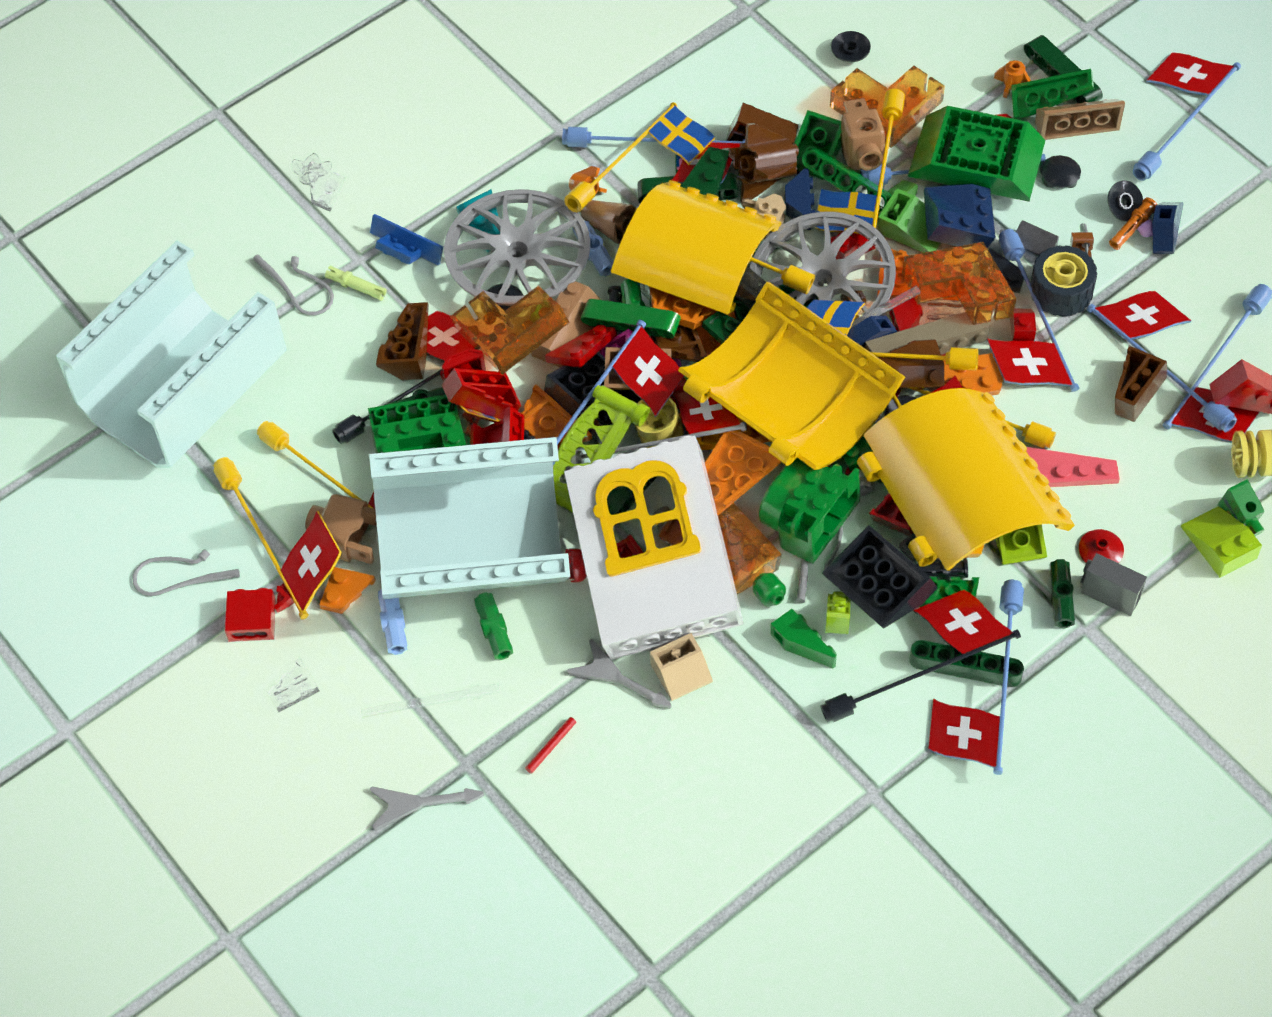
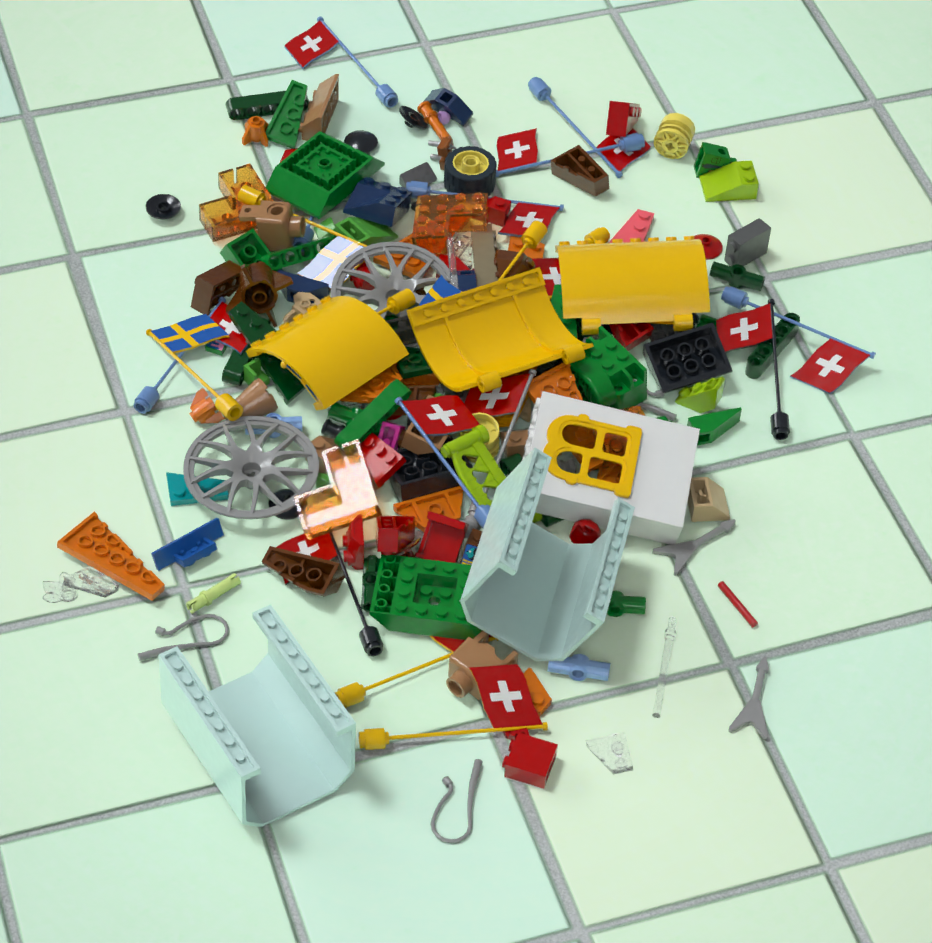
camera: 75 degrees left, 10 degrees down
none -> orange wing [57,511,165,601]

